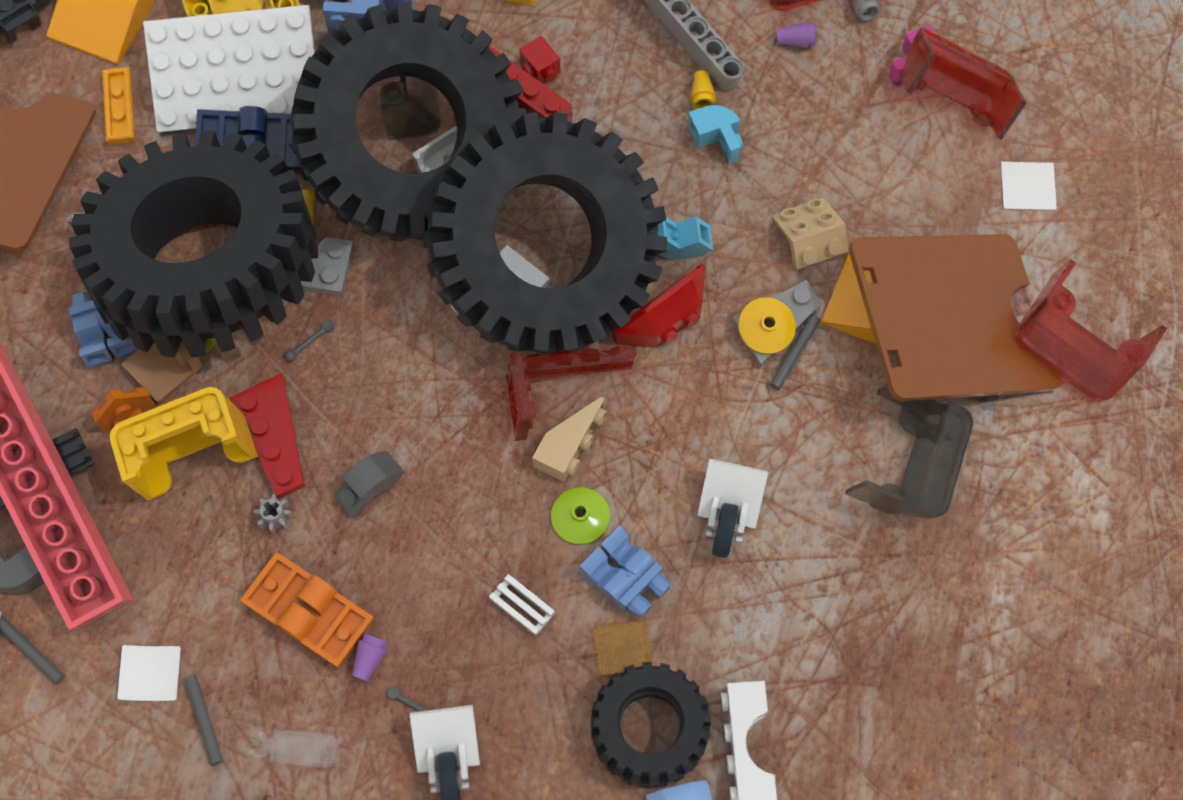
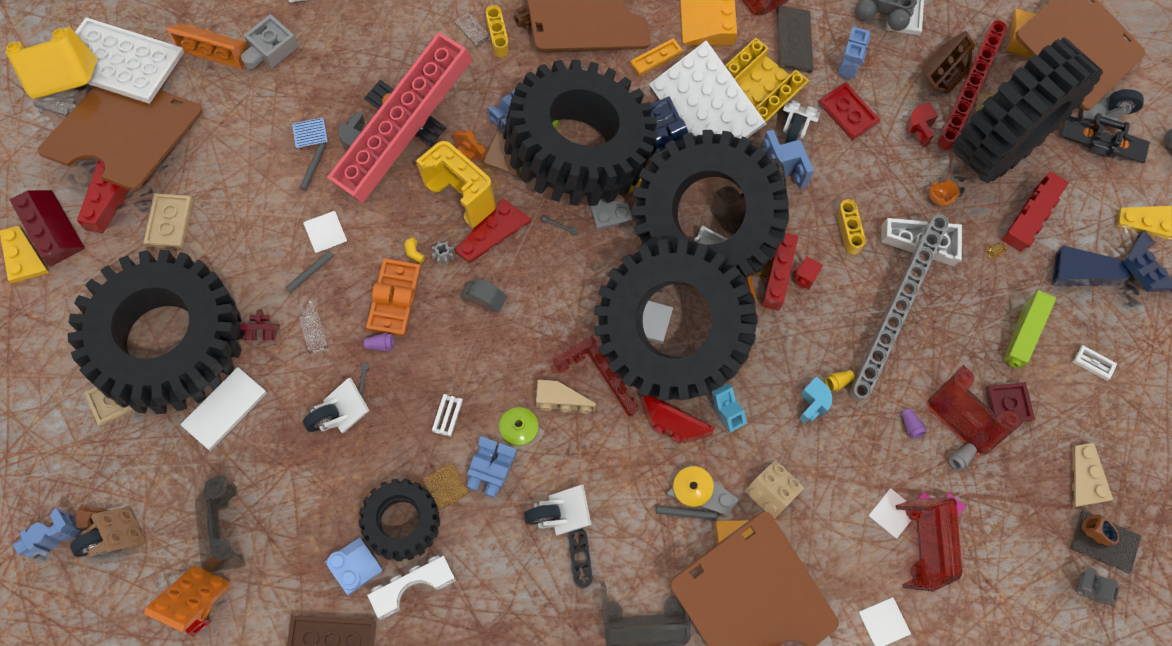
camera: 60 degrees right, 0 degrees up
none -> yellow arm [404,238,425,264]
none -> black beam [569,528,593,589]
none -> white sticker [869,488,918,539]

